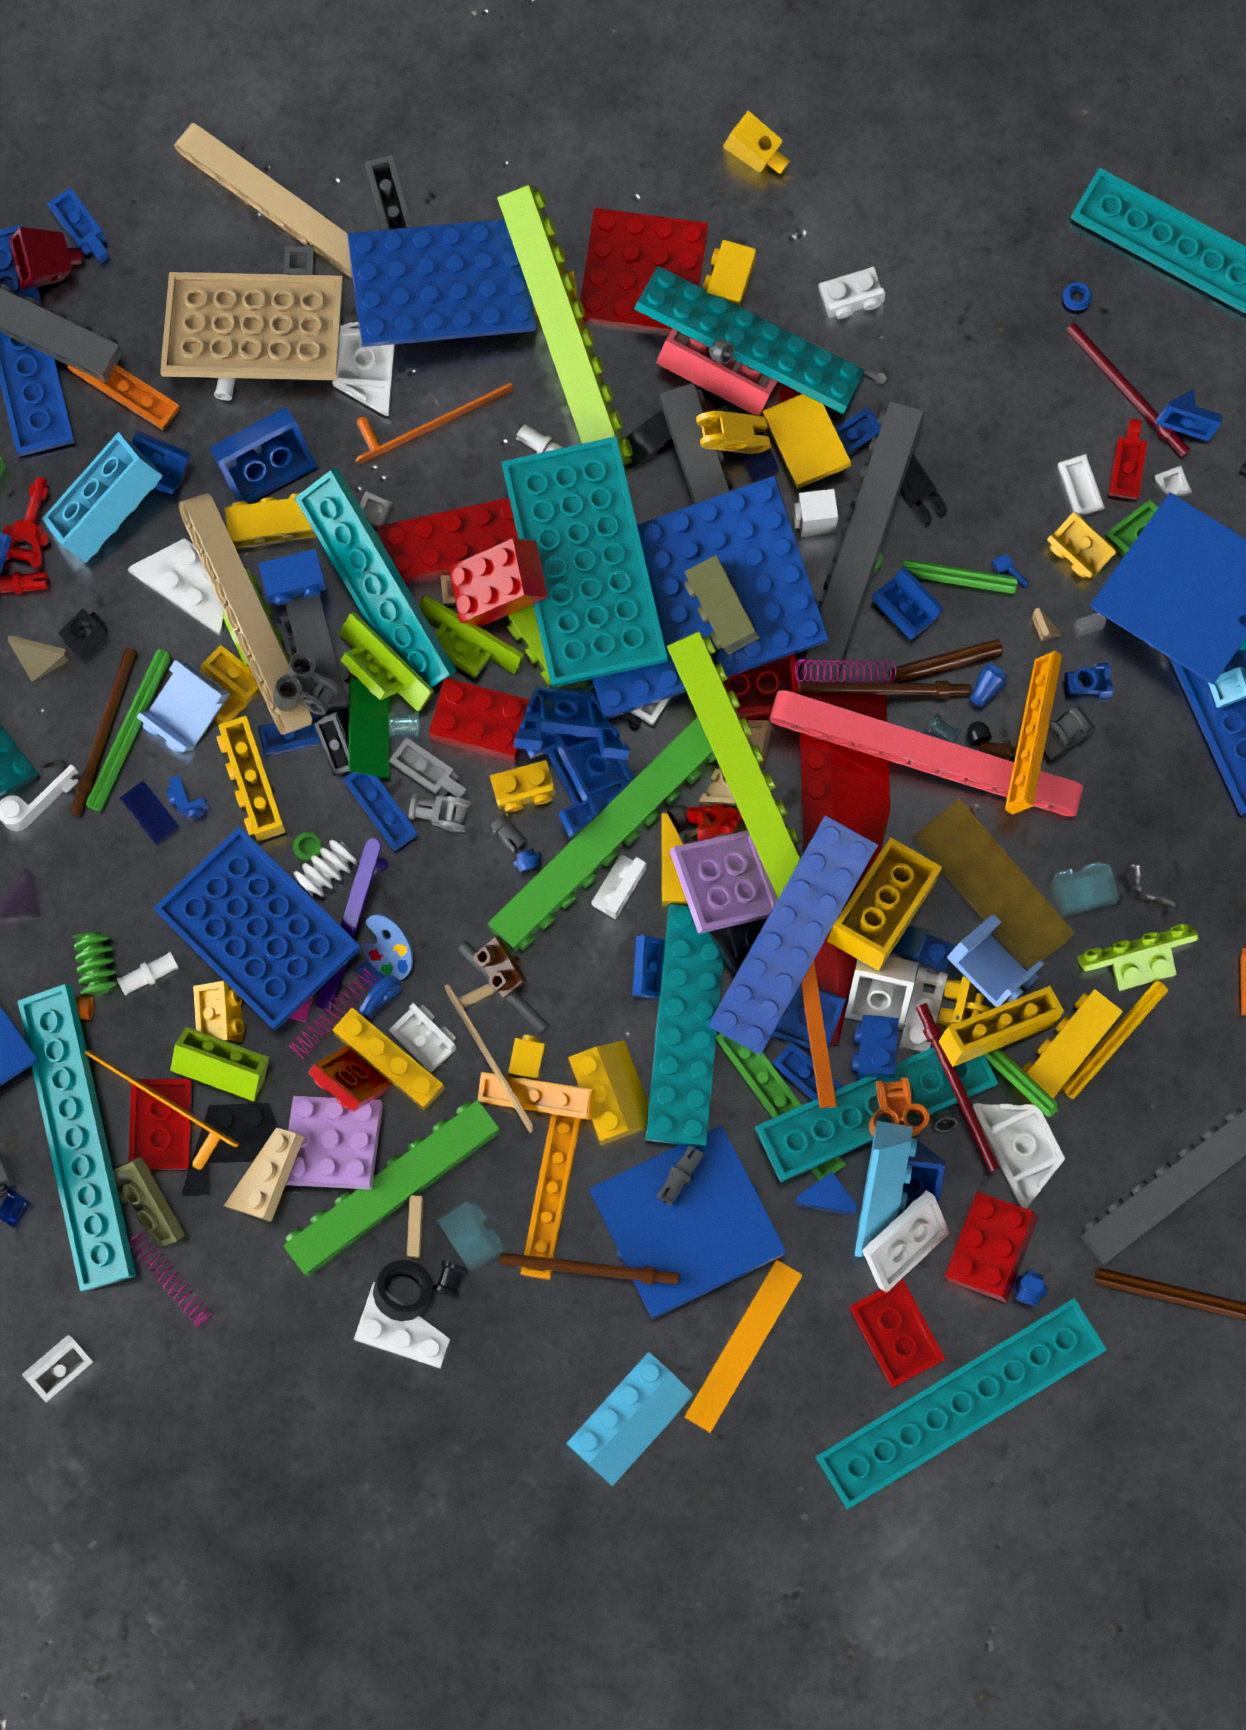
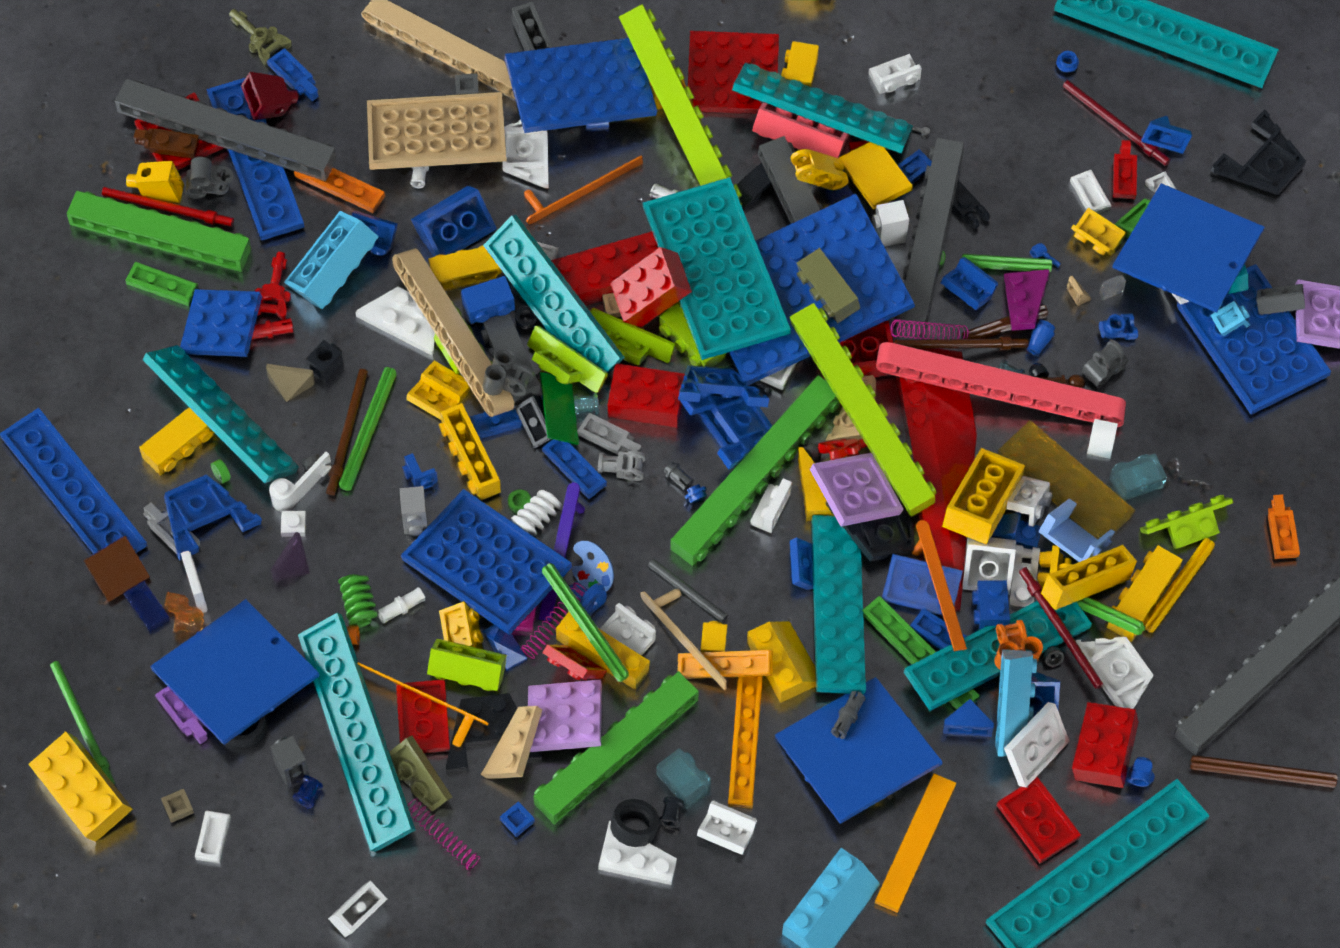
camera: 10 degrees left, 15 degrees down
clear blue tile [120,780,180,845] -> none
light blue panel [137,659,231,753] -> none
tan tile [407,1196,423,1260] -> none
reddish brown hips [474,936,528,998] -> none
yellow bracket [490,760,556,813] -> none
reddish brown bar [499,1253,680,1285] -> none
blue plate [708,815,878,1055] -> none
dark grey hinge [709,339,735,365] -> none
light orange tile [1005,651,1063,814] -> none
none -> olive piece [229,9,292,66]
none -> white plate [281,511,306,537]
none -> light grey brick [399,486,428,536]
none -> blue slope [482,625,527,671]
none -> black piece [496,273,538,329]
none -> blue plate [500,801,535,837]
none -> bright green axle [542,563,629,682]
none -> white bracket [697,801,757,855]
none -> magenta wing [1004,269,1050,331]
none -> white bracket [1007,476,1052,527]
none -> white brick [1087,419,1118,459]

